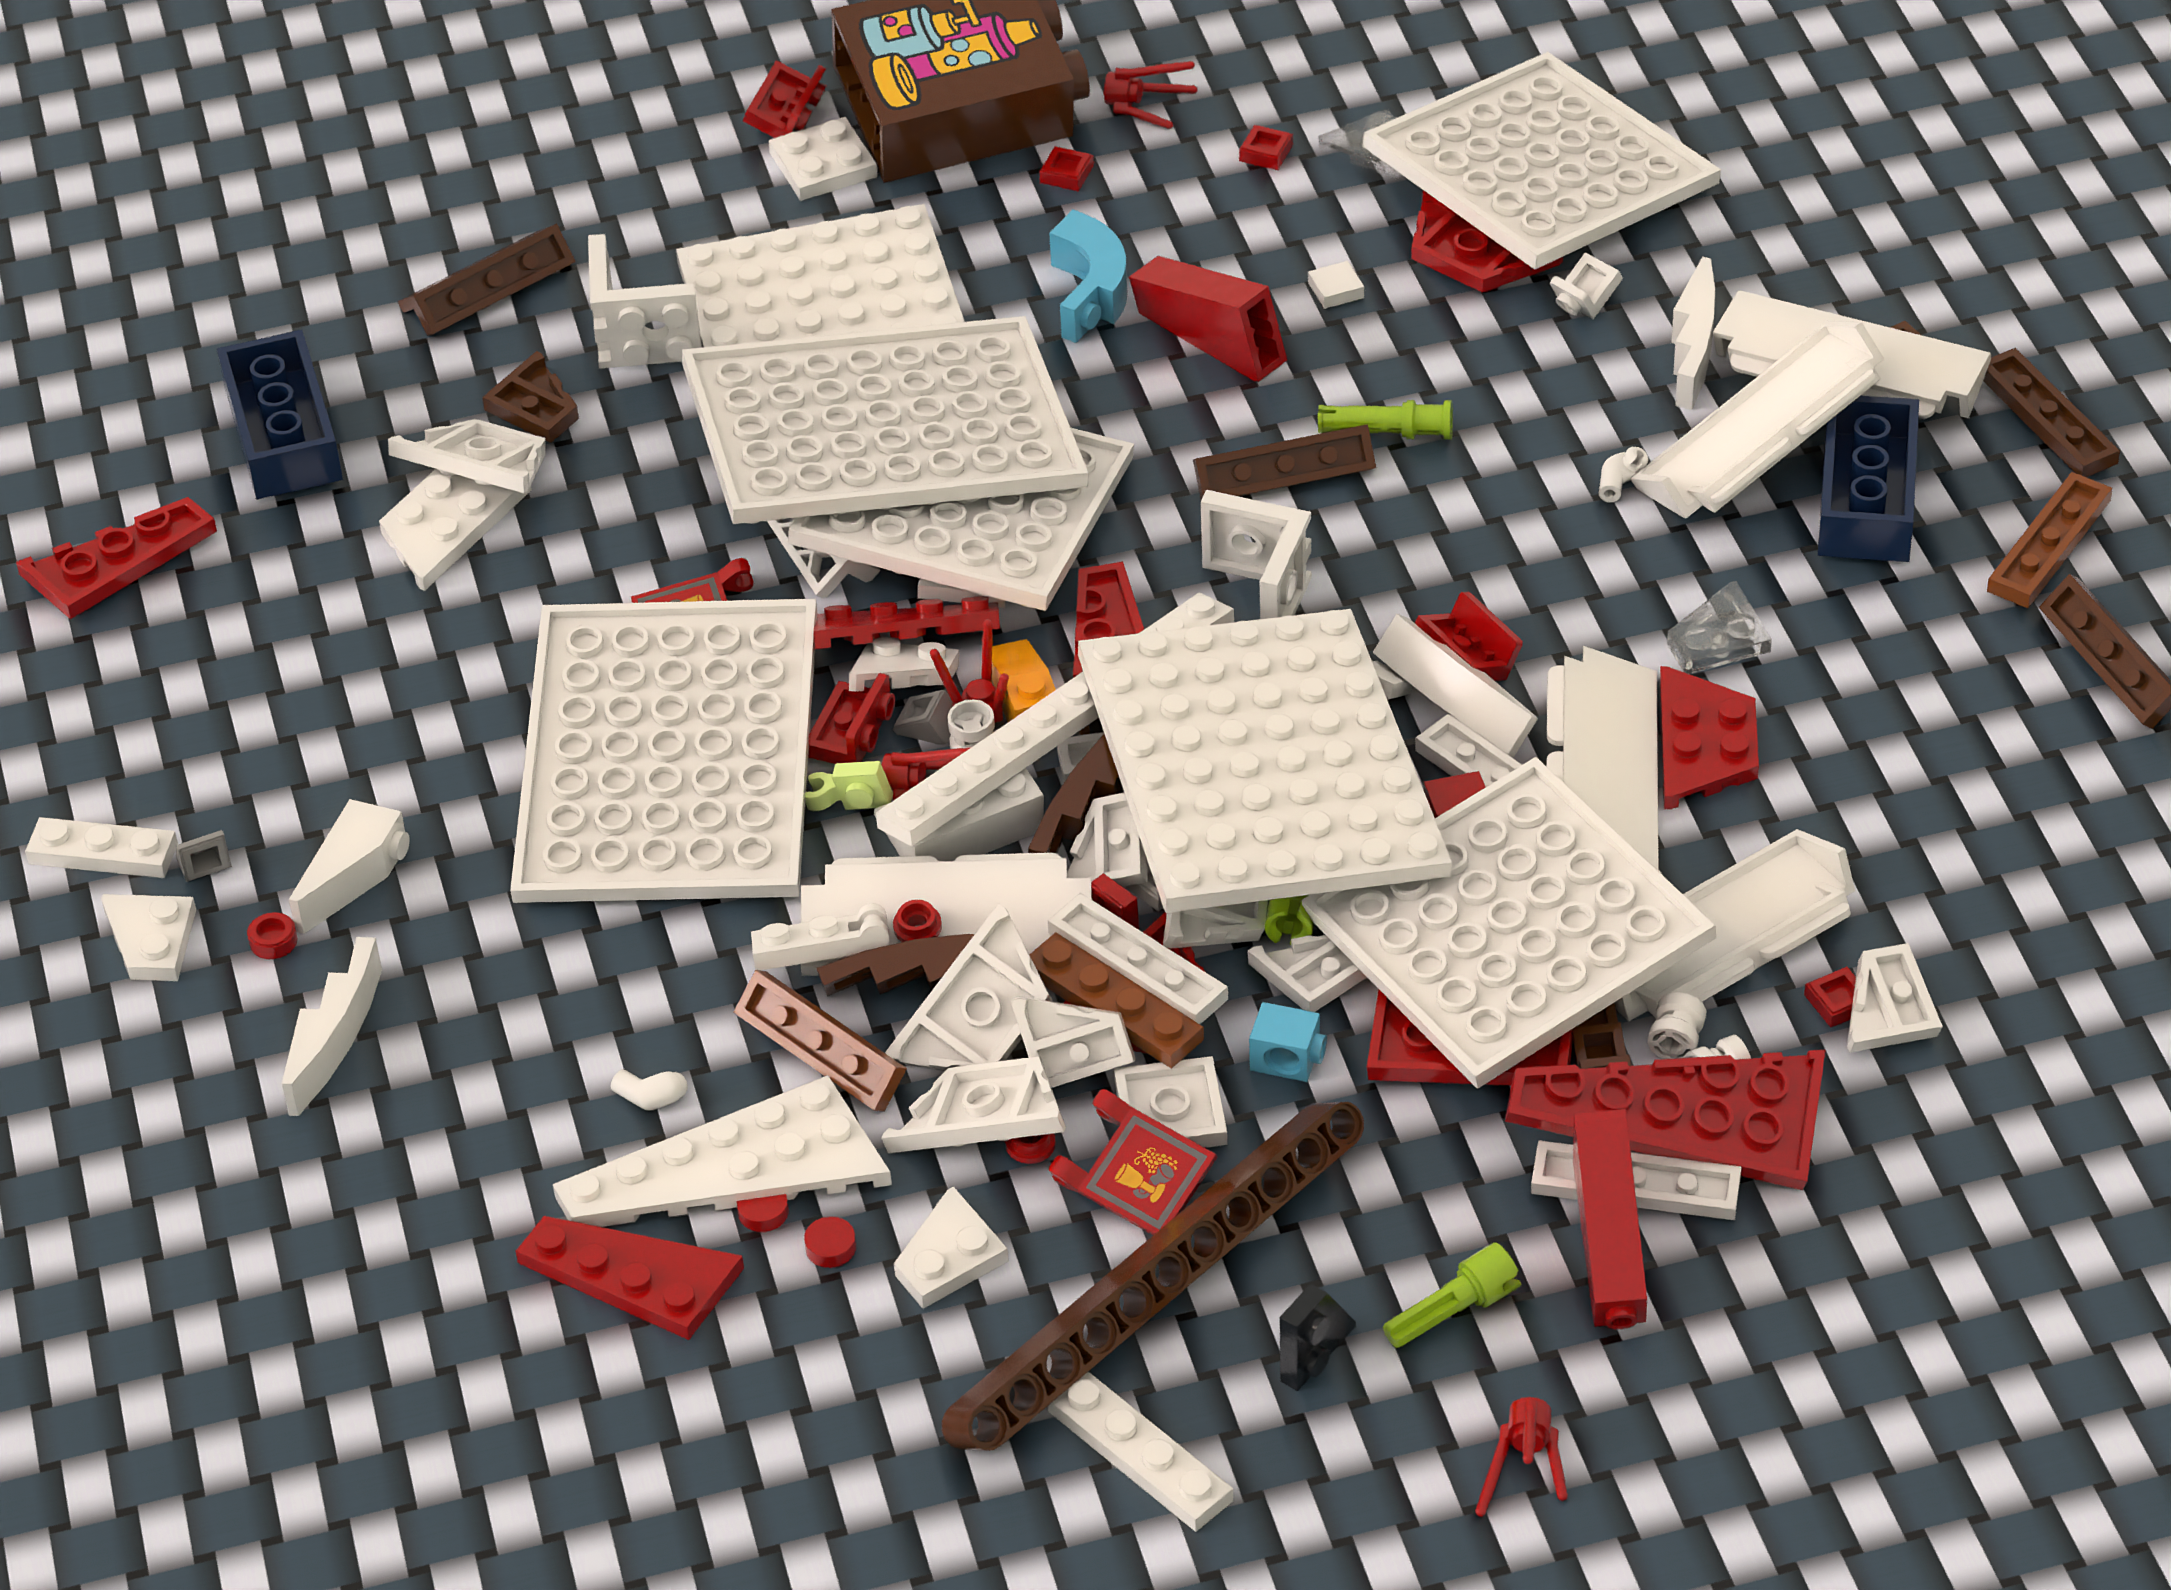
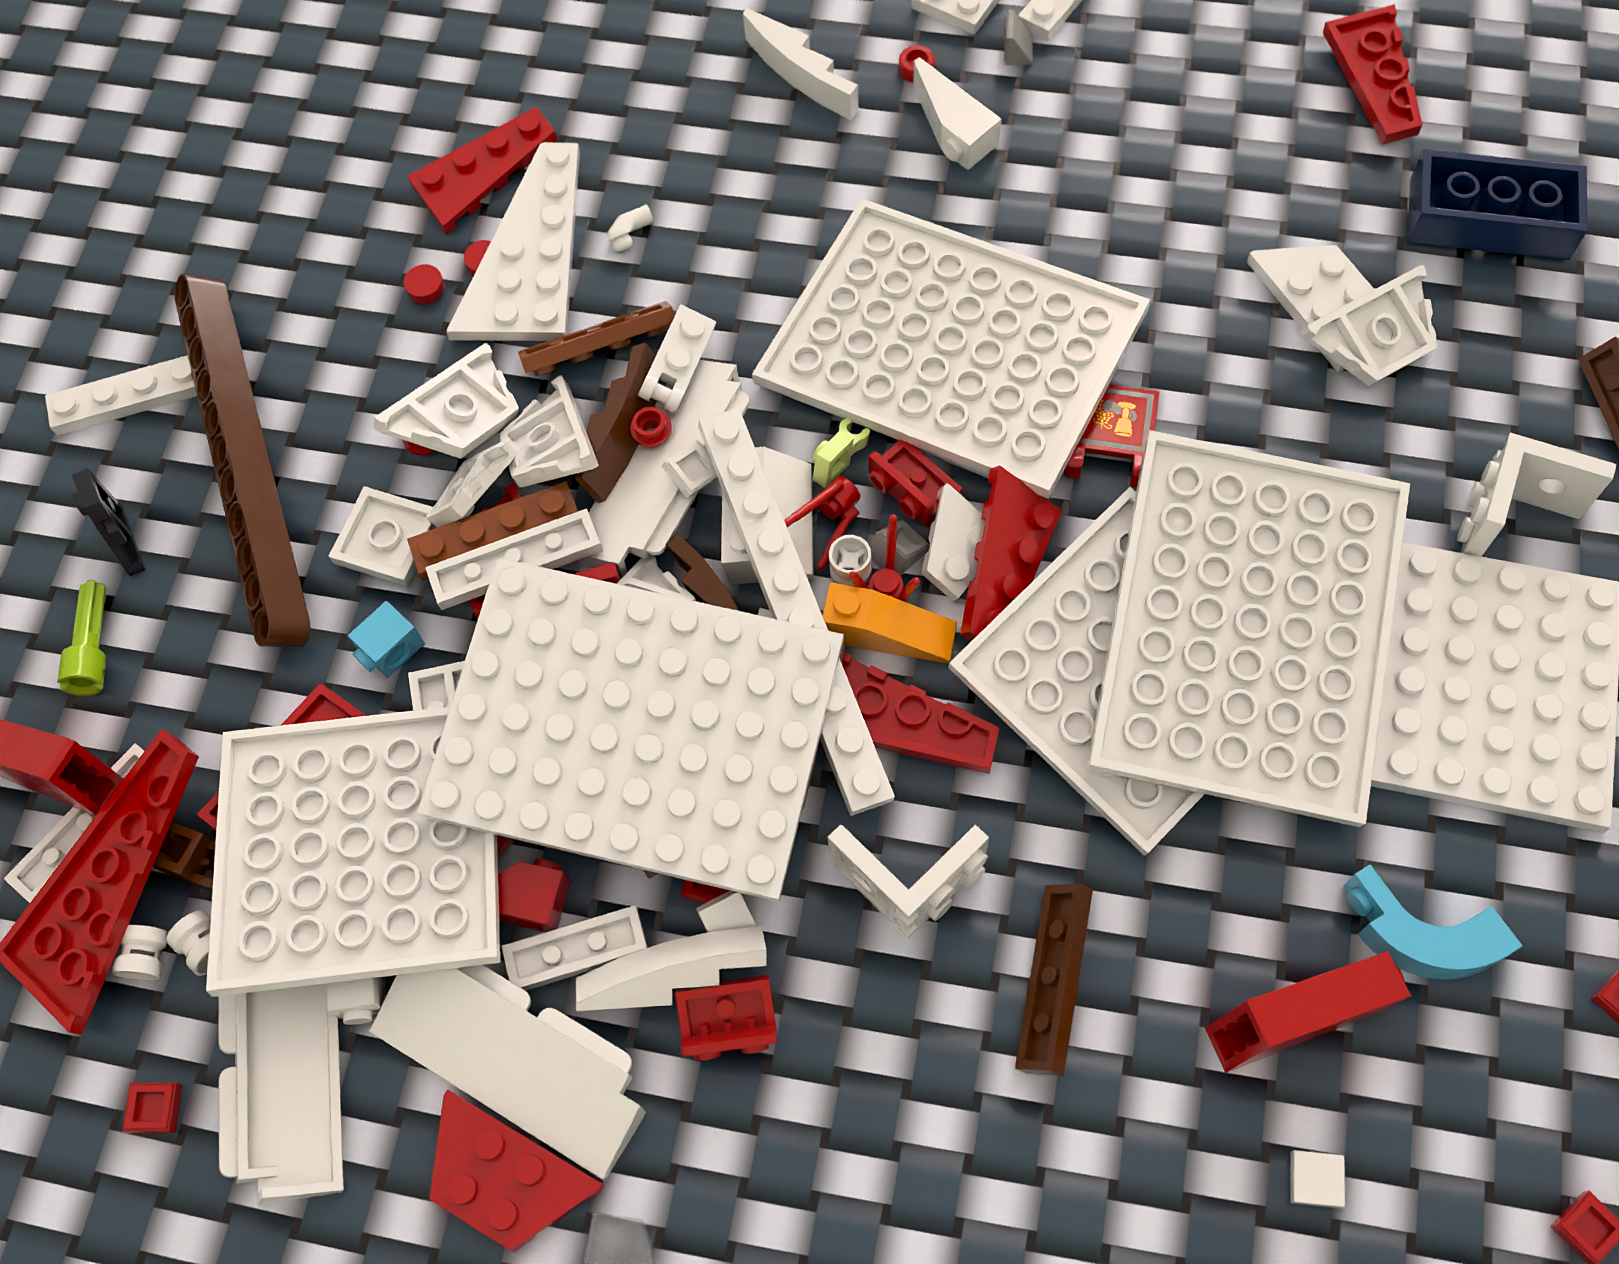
camera: 120 degrees right, 20 degrees up
reddish brown wing [482,351,579,443] -> none
white wing [894,1187,1009,1309] -> none
red flag [1049,1089,1217,1235] -> none
lime pin [1318,400,1453,440] -> none
white wing [1847,943,1943,1053] -> none
none -> white tile [662,439,718,499]

